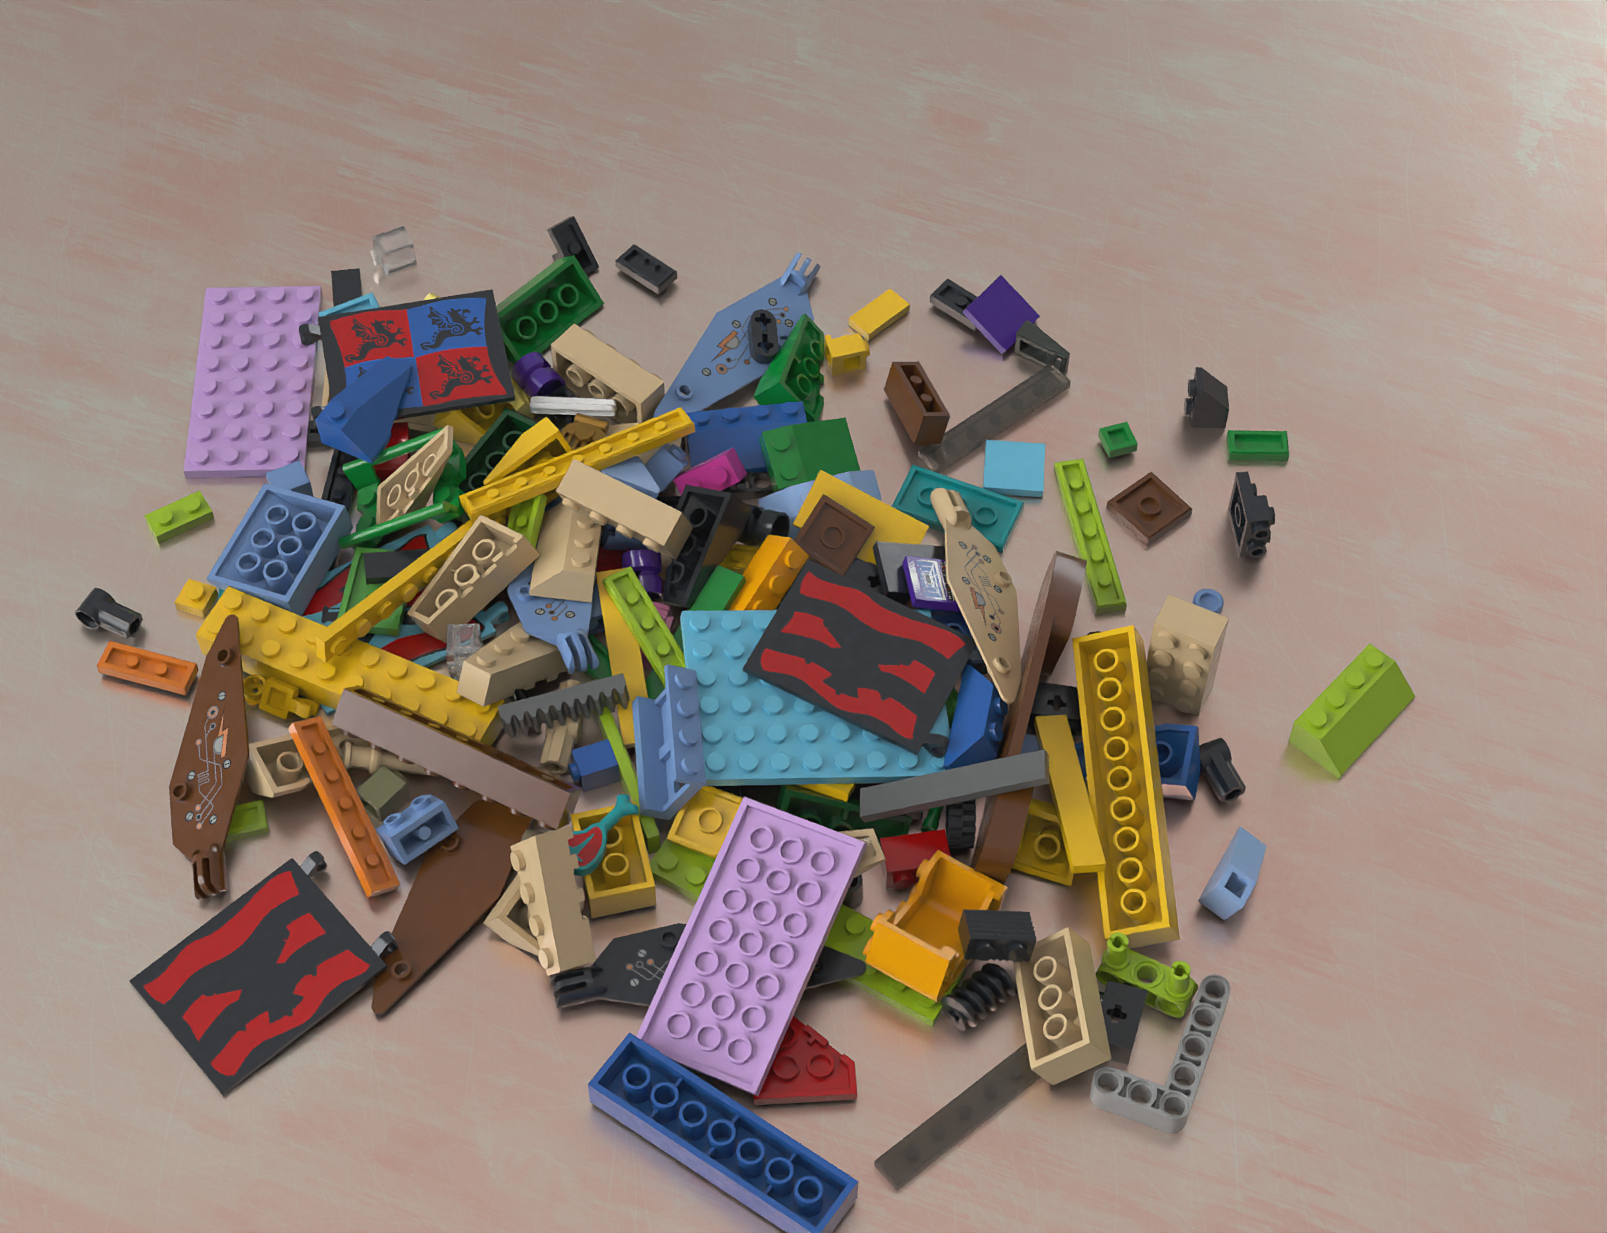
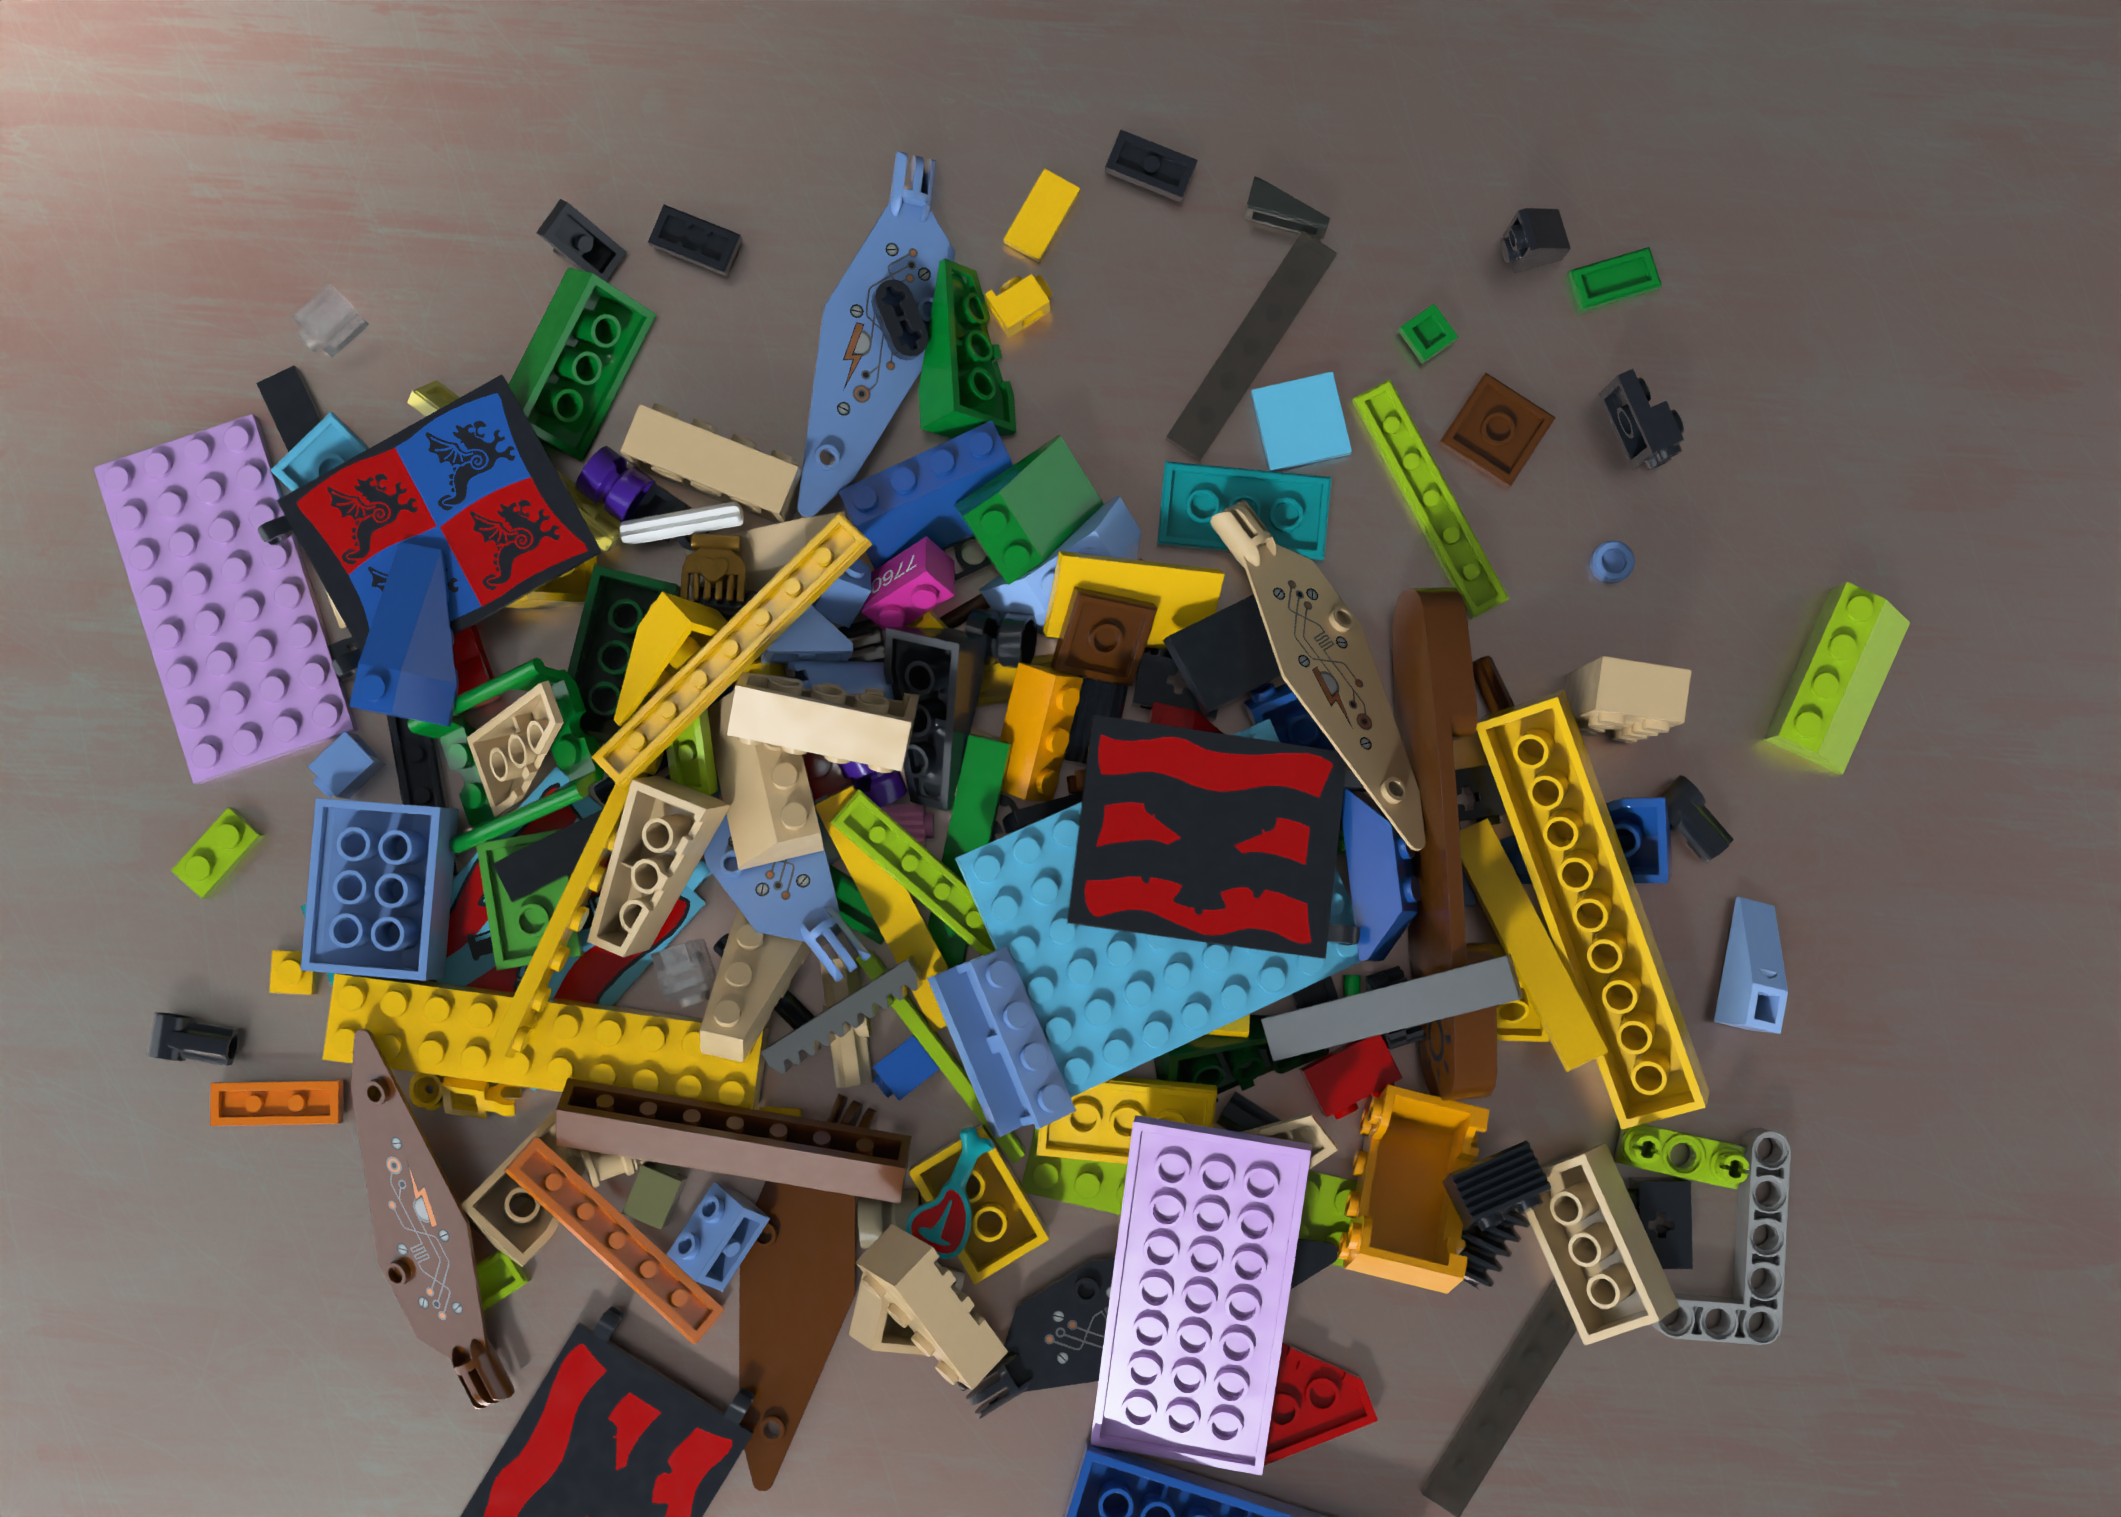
camera: 15 degrees left, 30 degrees up
reddish brown brick [884,361,950,445] -> none
tile [902,556,961,612] -> none
dark purple tile [962,275,1040,354] -> none

